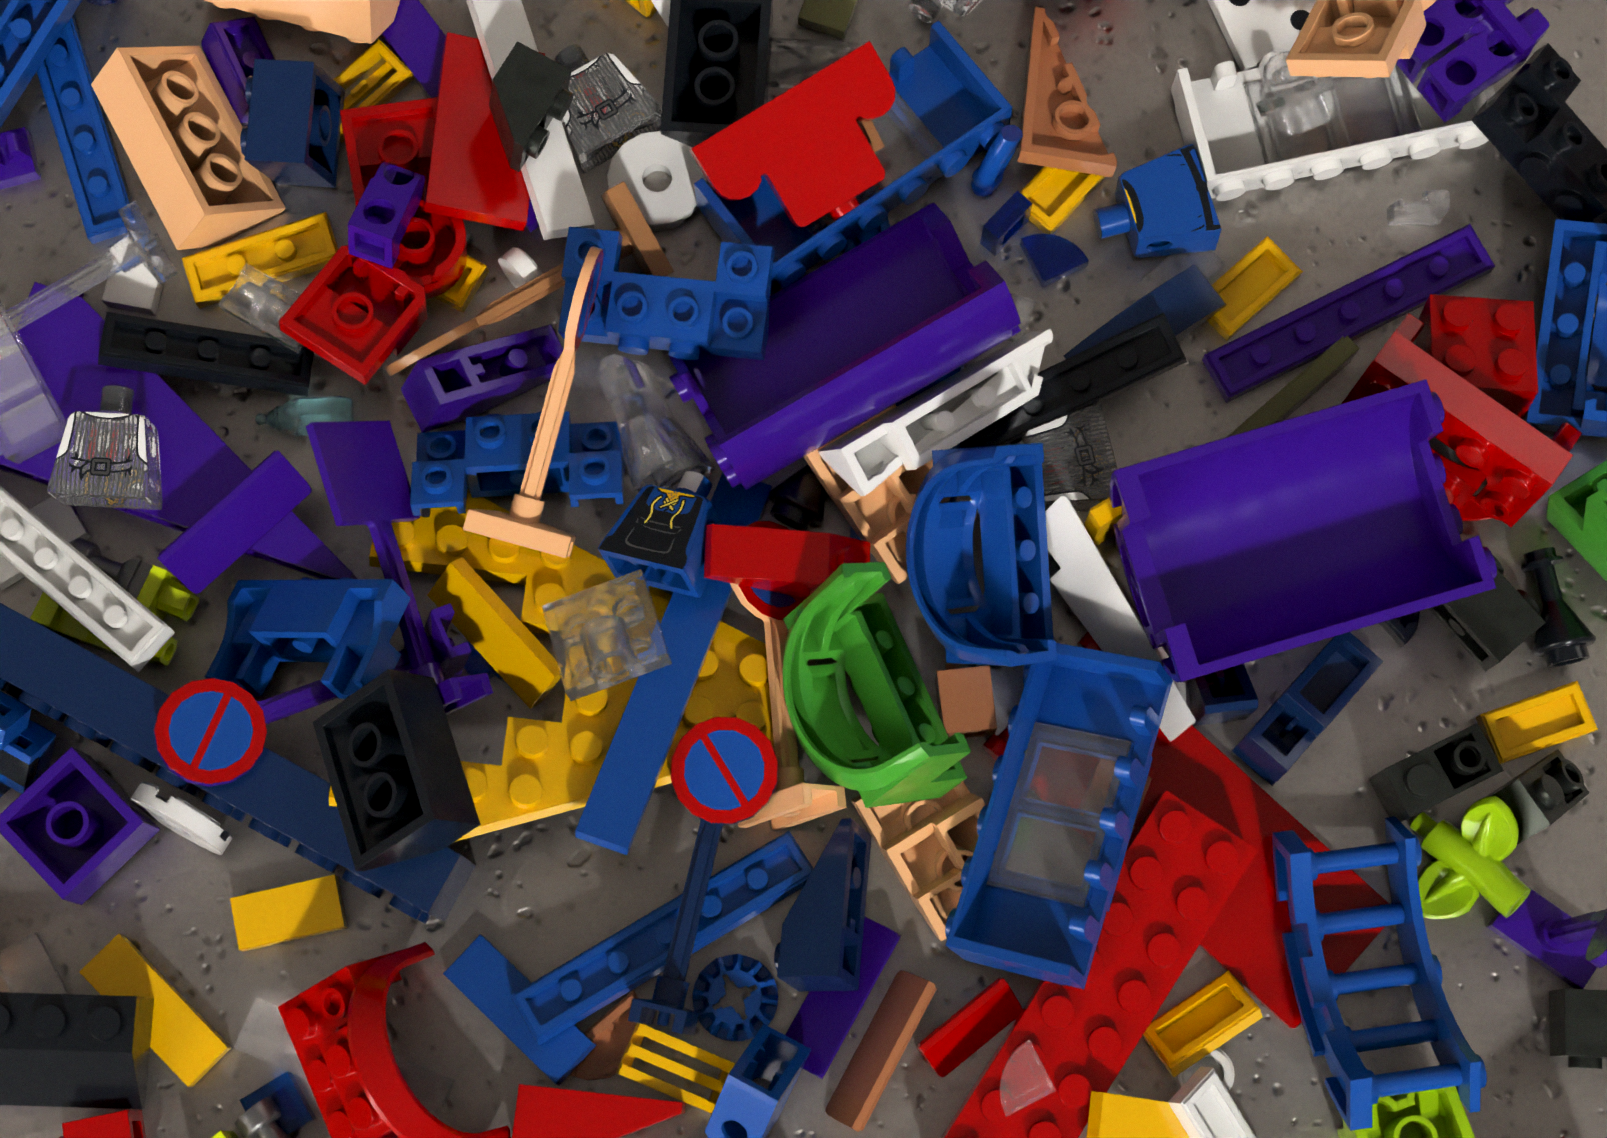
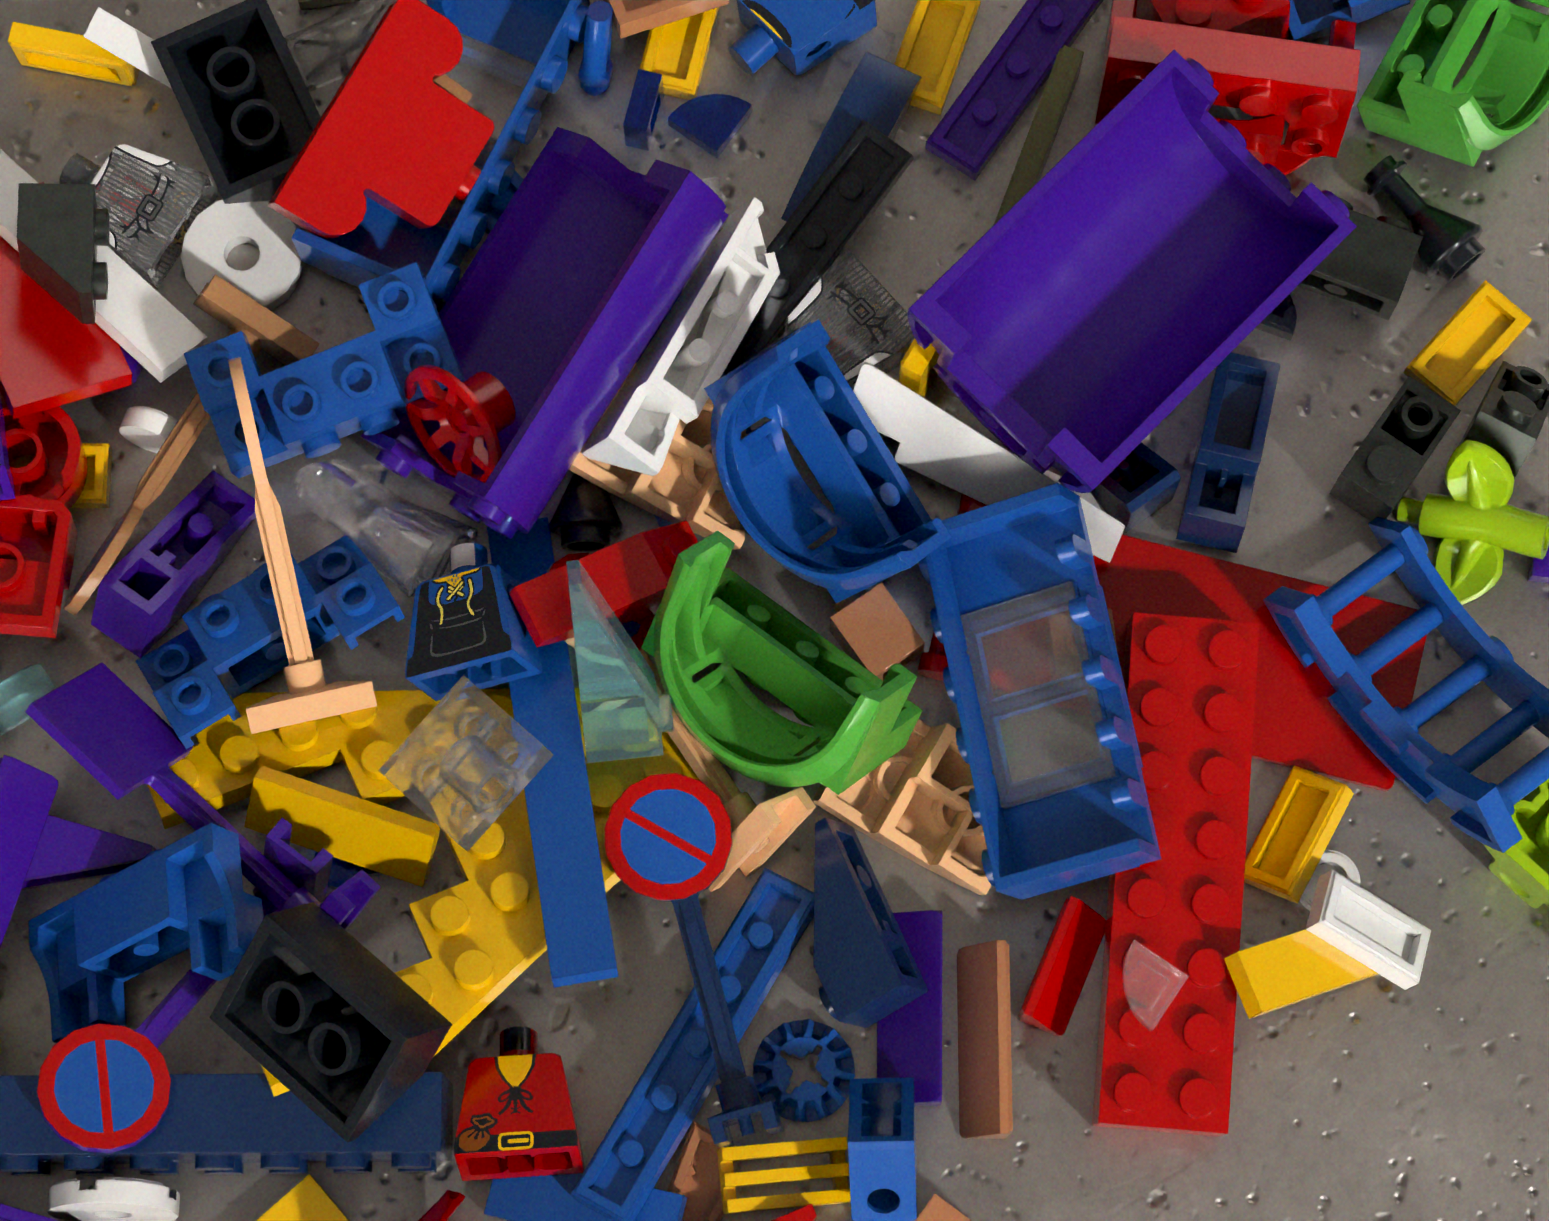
camera: 30 degrees left, 0 degrees up
none -> red wheel [404,365,516,483]
none -> red torso [454,1026,584,1181]
none -> clear light blue slope [566,560,674,763]

